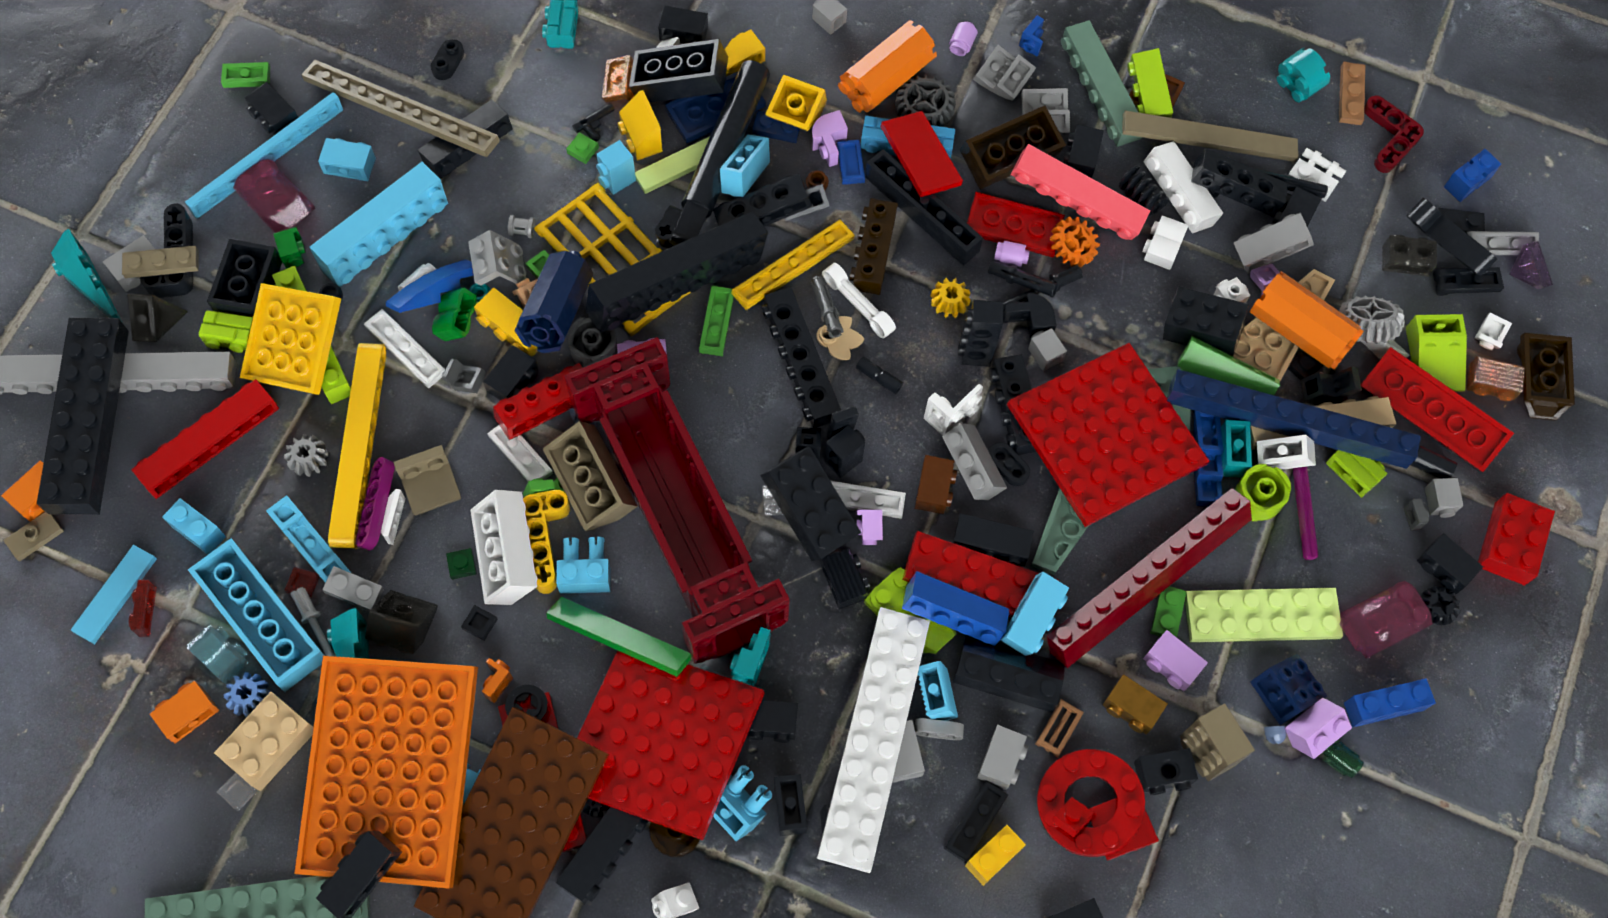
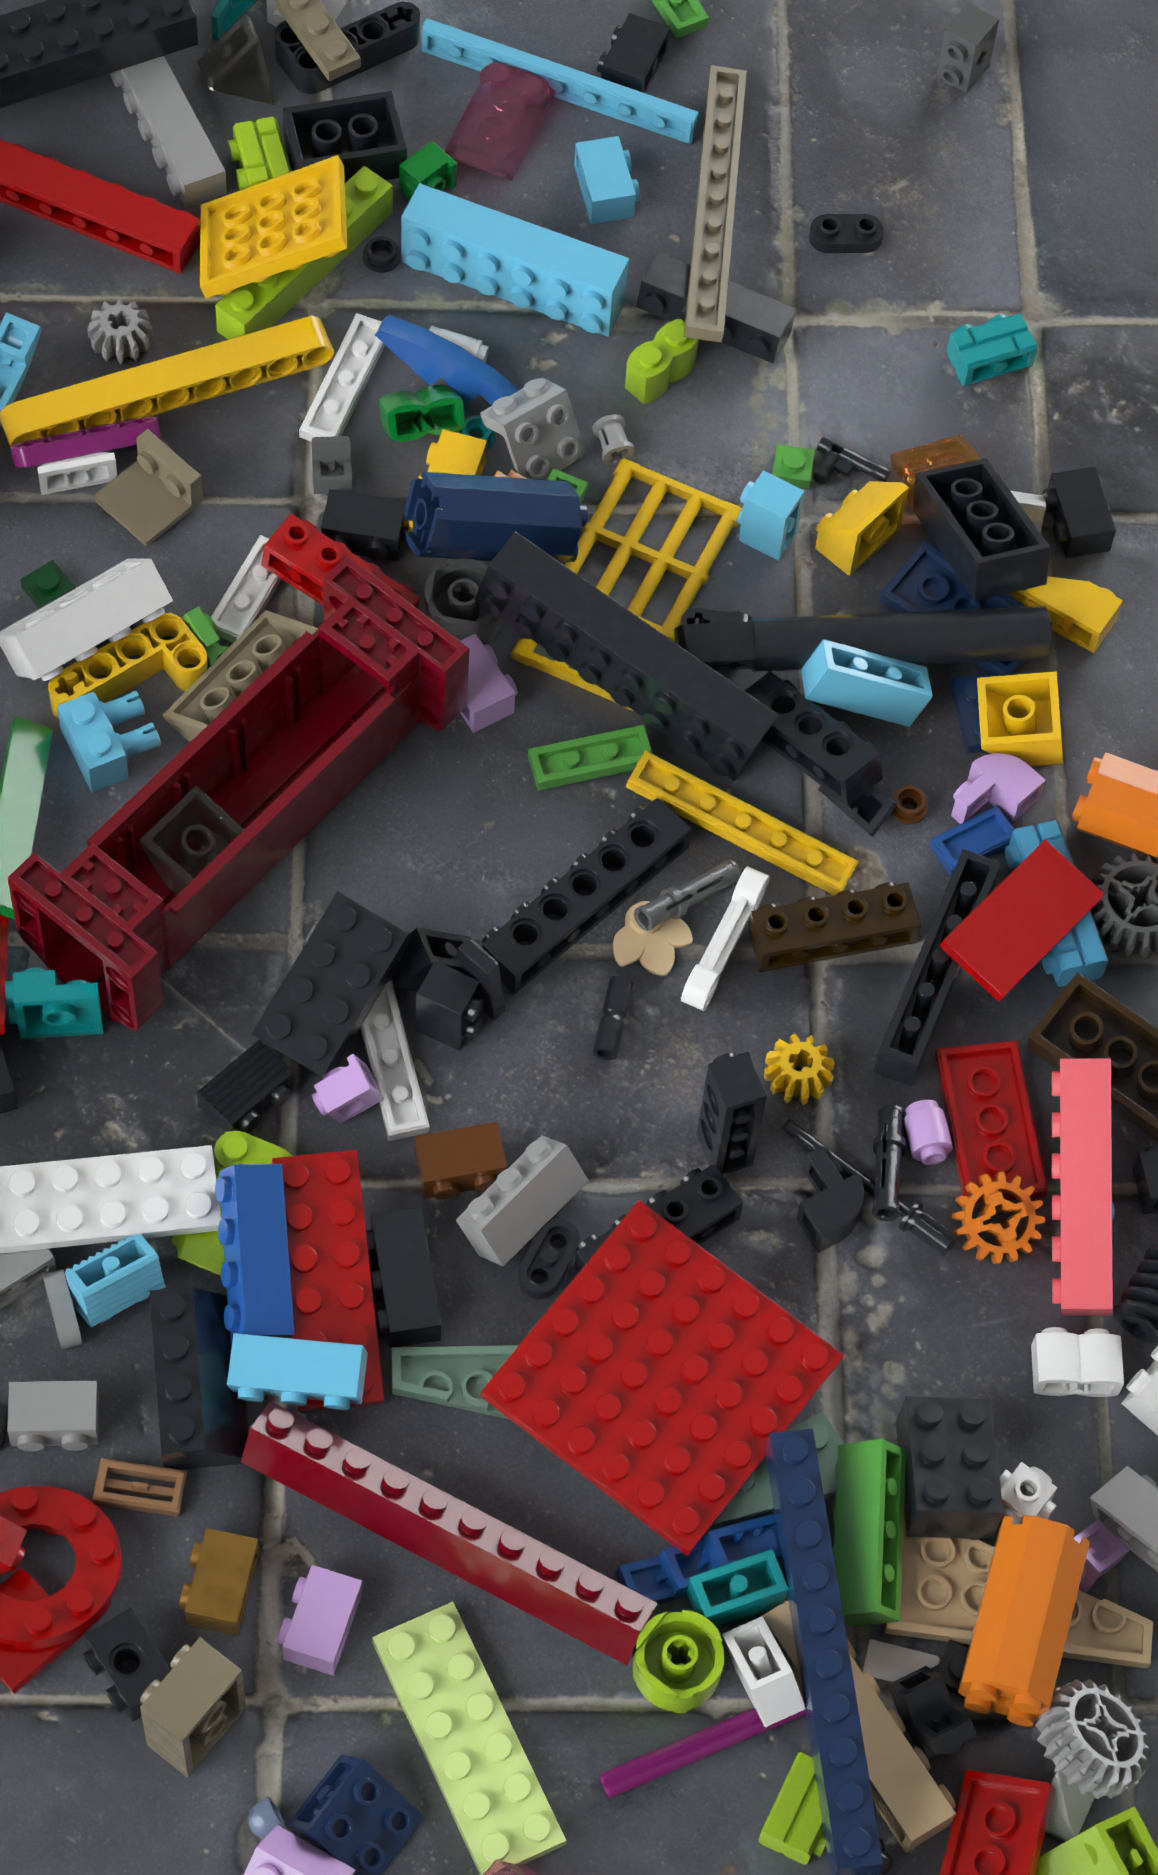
camera: 65 degrees right, 5 degrees down
yellowish green tile [635,136,710,194] -> none
white bracket [923,384,983,435] -> none
light grey brick [1028,328,1067,371] -> none
bright green plate [1150,586,1186,637] -> none
none -> clear smoke slope [139,786,244,895]
none -> lime brick [625,319,699,404]
none -> white sticker [862,1639,940,1682]

